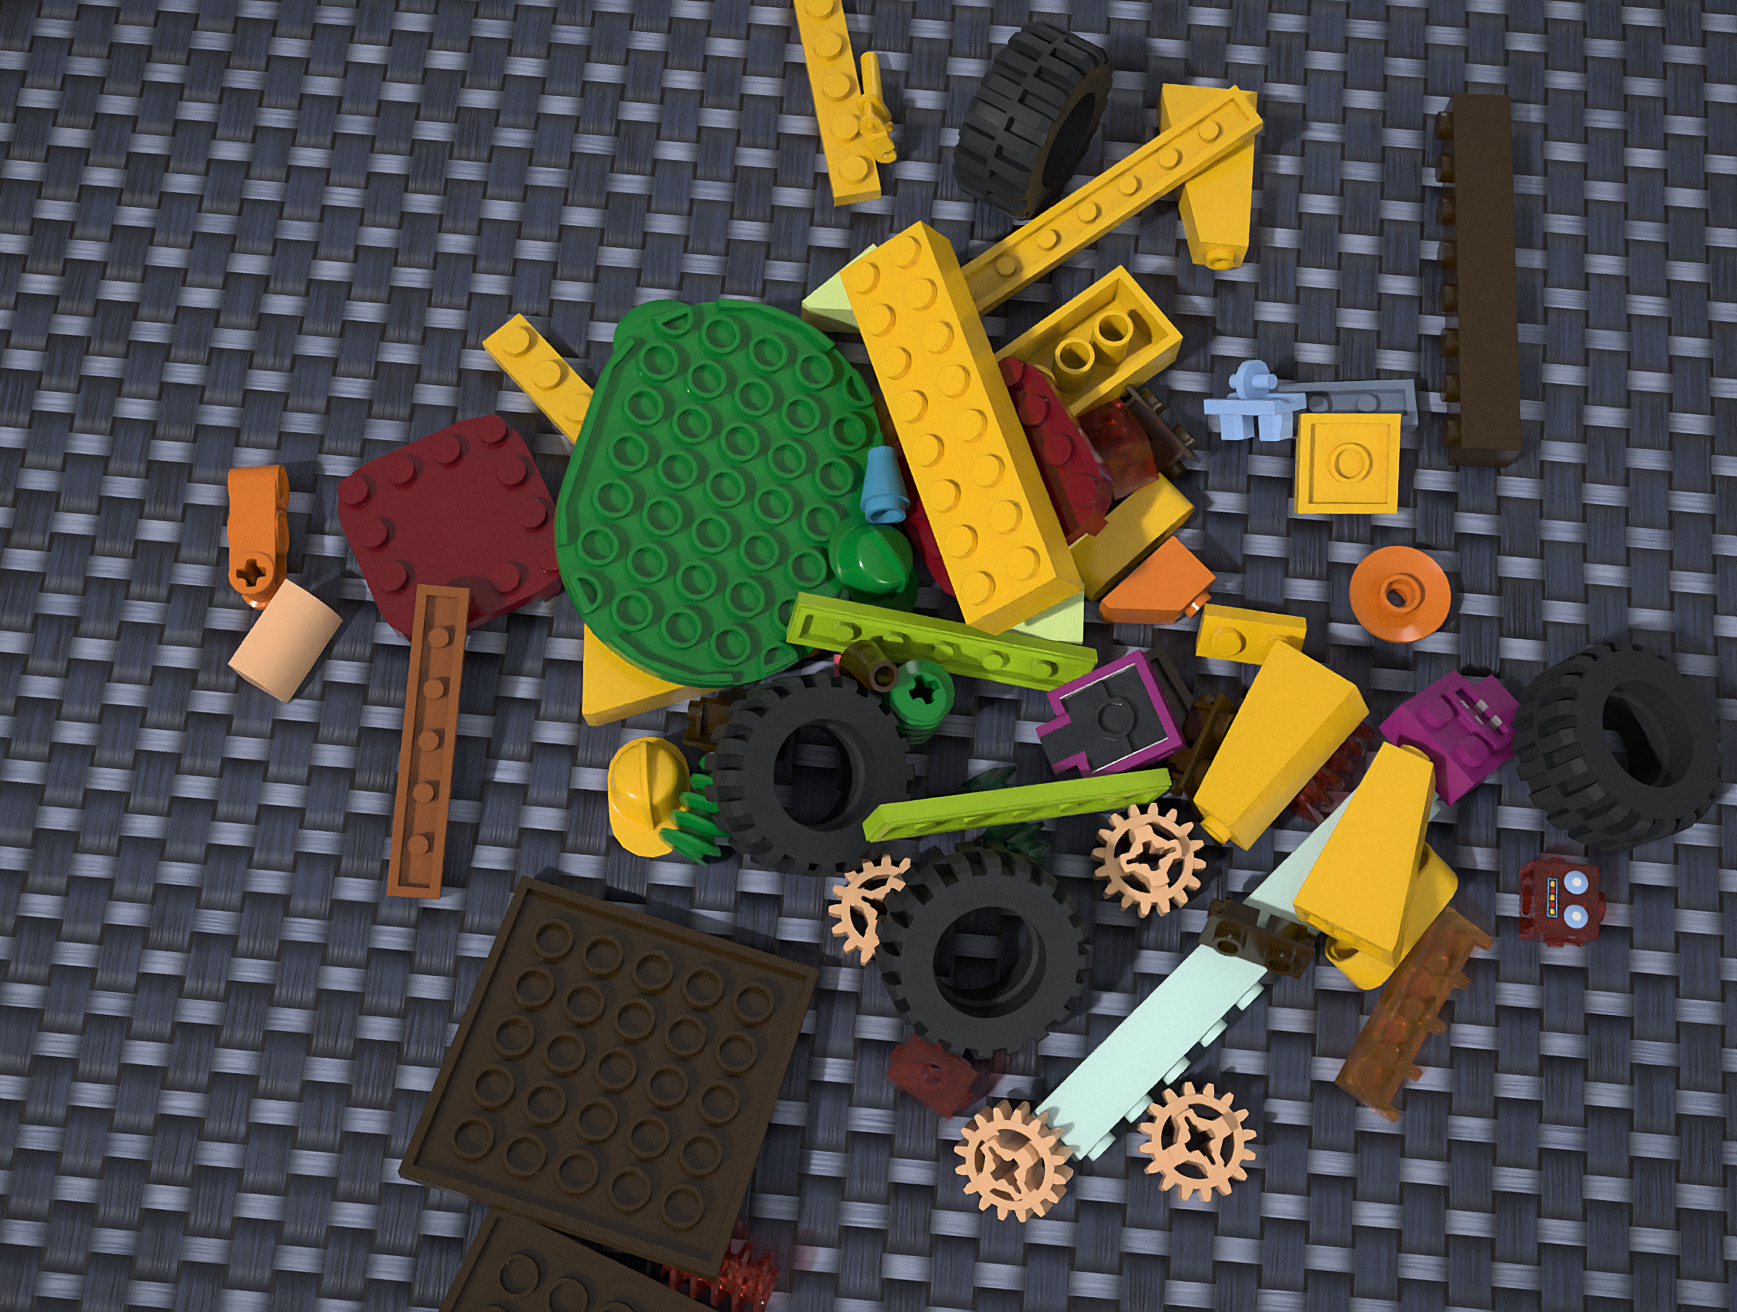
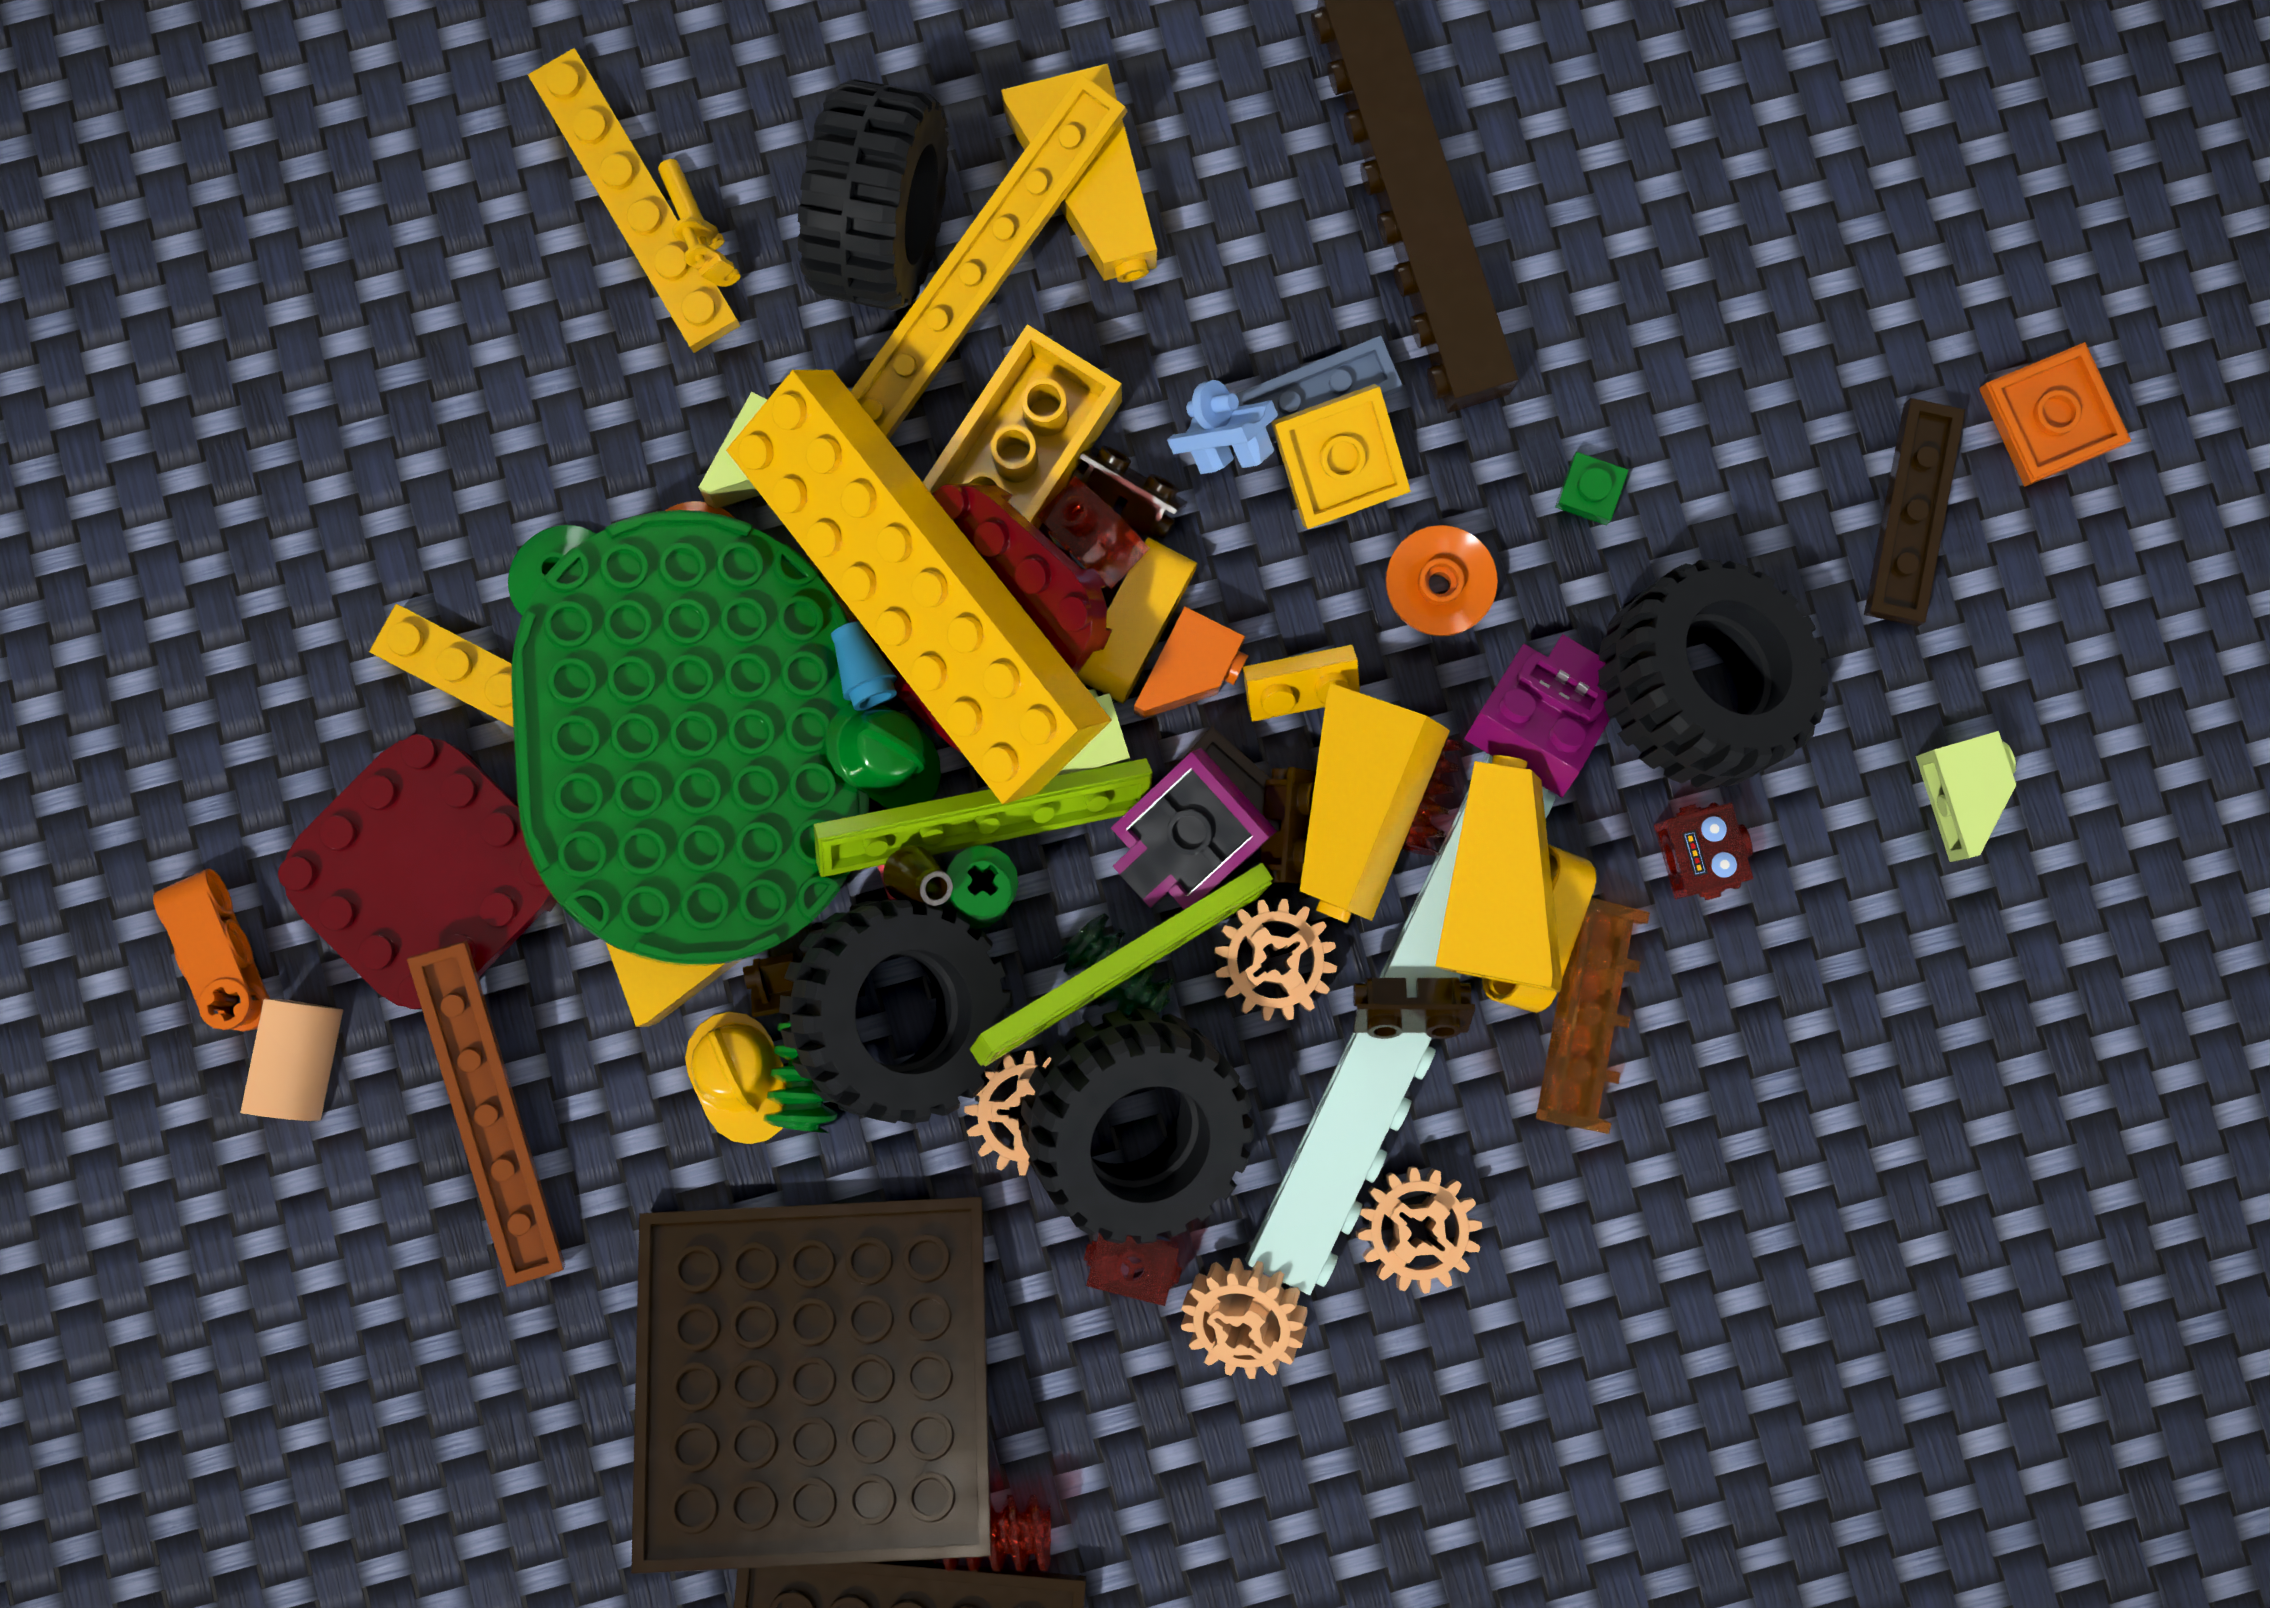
camera: 20 degrees left, 10 degrees up
none -> green plate [1555,452,1628,526]

